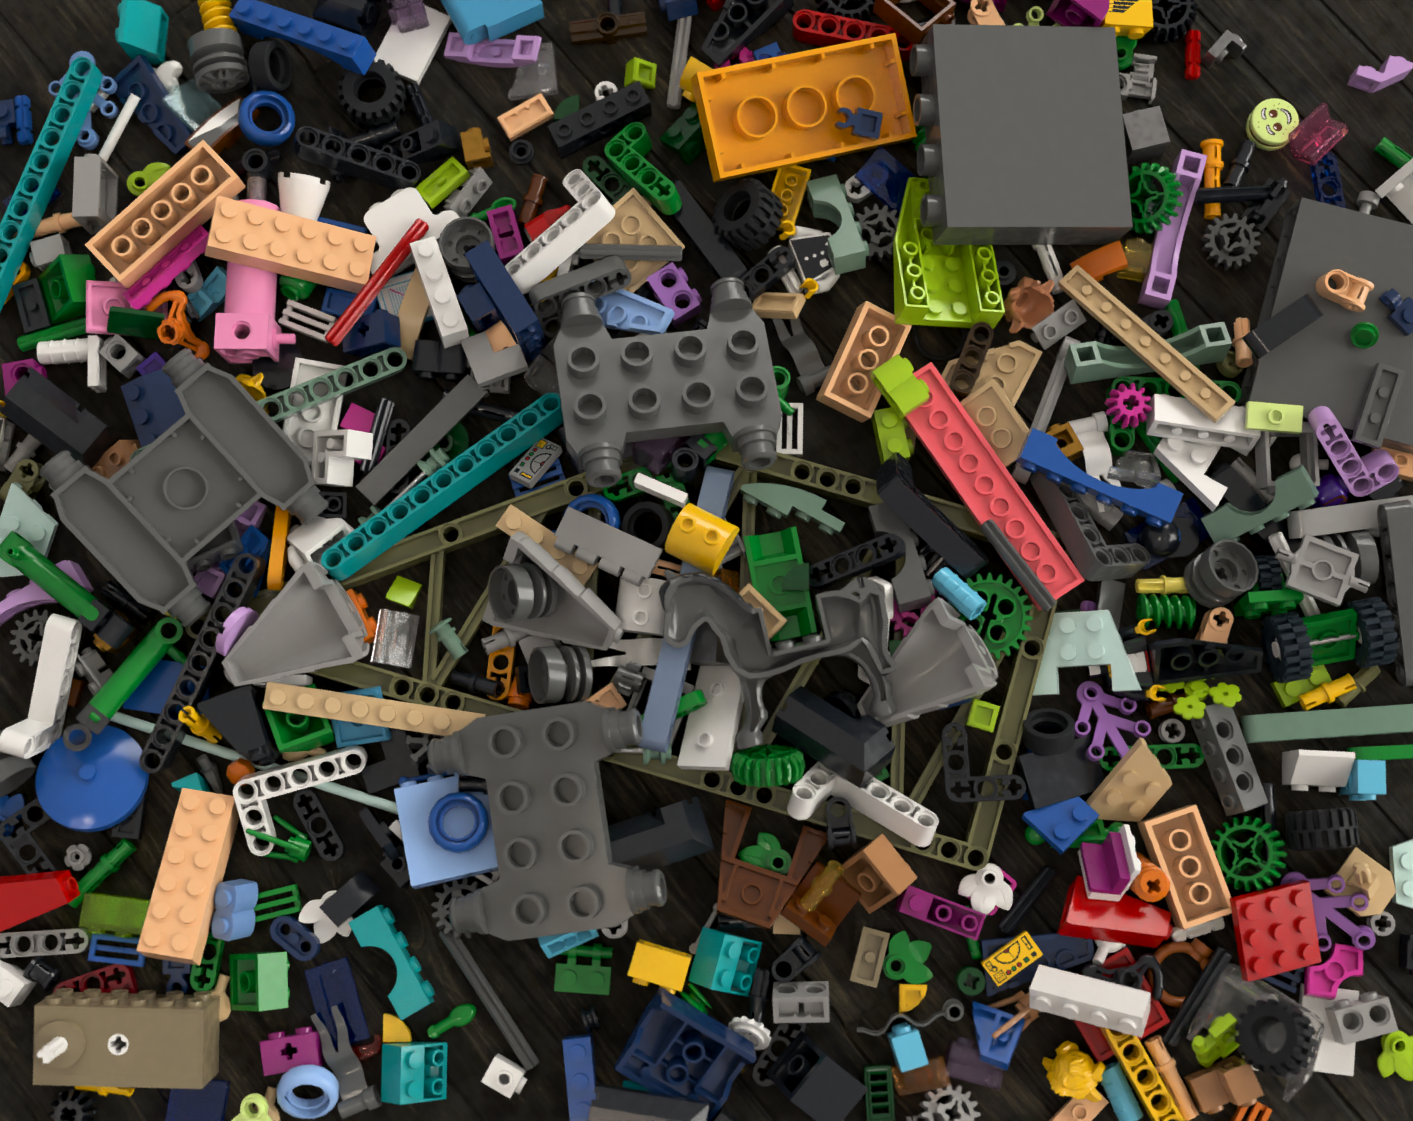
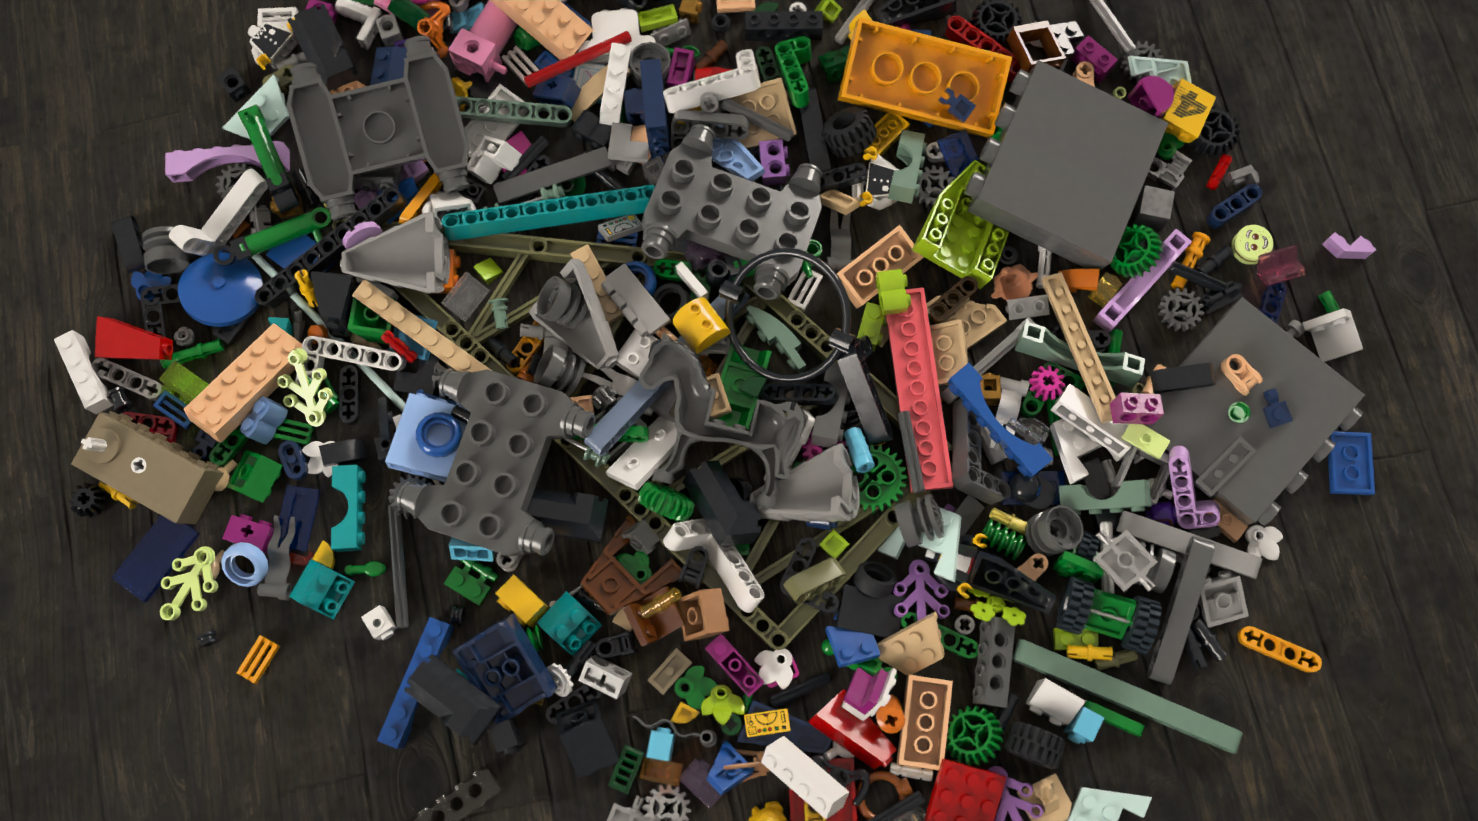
camera: 25 degrees right, 5 degrees down
none -> yellowish green plant [277,348,333,427]
none -> red axle [381,330,418,363]
none -> dark grey brick [621,520,659,555]
none -> light grey bush [700,92,718,113]
none -> lime plate [701,685,745,726]
none -> black piece [719,248,856,383]
none -> olive beam [784,557,847,604]
none -> dark grey wheel [895,494,945,548]
none -> magenta brick [1110,393,1164,425]
none -> dark blue beam [1206,184,1262,229]

